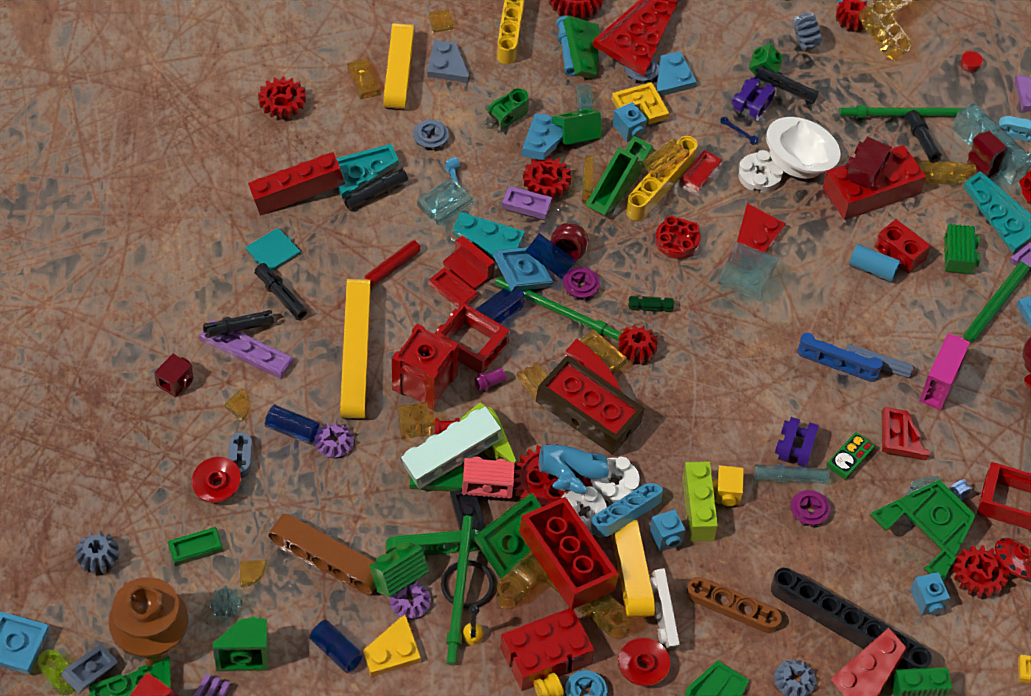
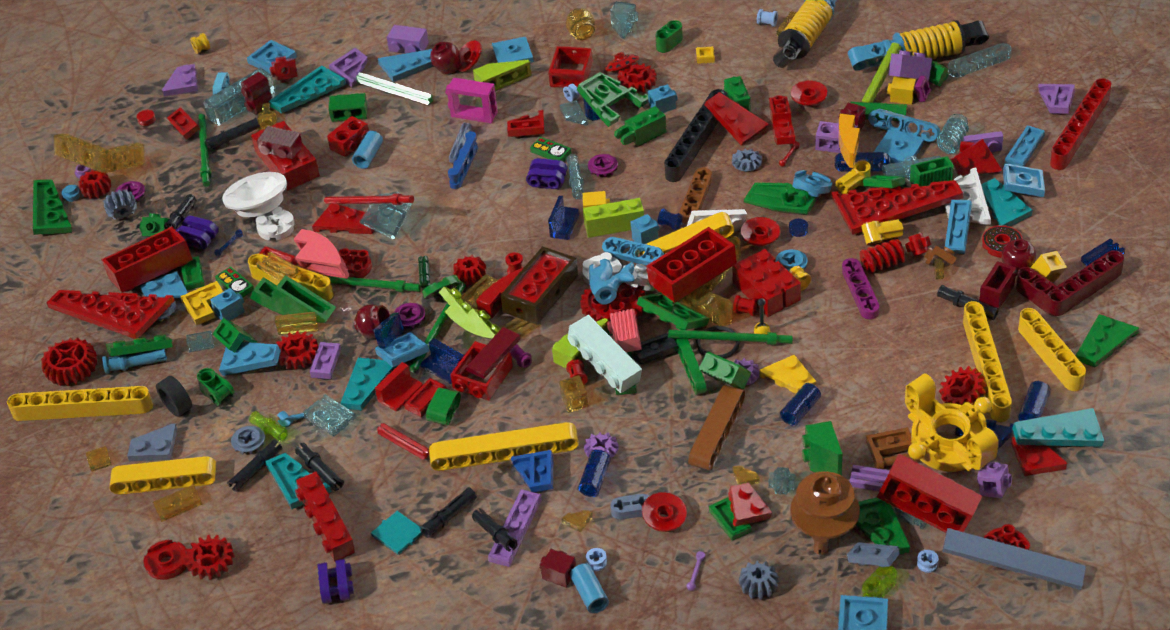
camera: 90 degrees left, 10 degrees down
red container [392,324,459,411] -> none
none -> red brick [101,227,193,293]
none -> magenta gear [115,181,145,201]
none -> red tile [143,540,187,580]
none -> black tyre [156,375,192,417]
none -> red plate [167,107,200,140]
none -> green tile [181,256,205,290]
none -> tile [215,267,254,298]
none -> black pin [227,439,283,492]
none -> clear neon green pin [249,411,288,442]
none -> coral slope [293,229,349,279]
none -> dark purple brick [318,559,354,604]
none -> red bar [324,194,414,205]
none -> green bar [324,275,421,292]
none -> green tile [422,275,461,300]
none -> green beam [426,387,461,425]
none -> lime slope [439,287,501,340]
none -> dark red tile [466,327,521,379]
none -> lime slope [473,60,532,91]
none -> red bush [505,252,523,274]
none -> blue wing [511,450,553,492]
none -> clear blue panel [548,195,579,240]
none -> dark azure pin [570,564,609,613]
none -> light blue bush [586,548,607,571]
none -> green hinge [614,106,667,146]
none -> clear blue bush [657,208,683,231]
none -> medium lavender hinge [687,551,705,591]
none -> wing [728,483,772,526]
none -> red bush [733,295,758,316]

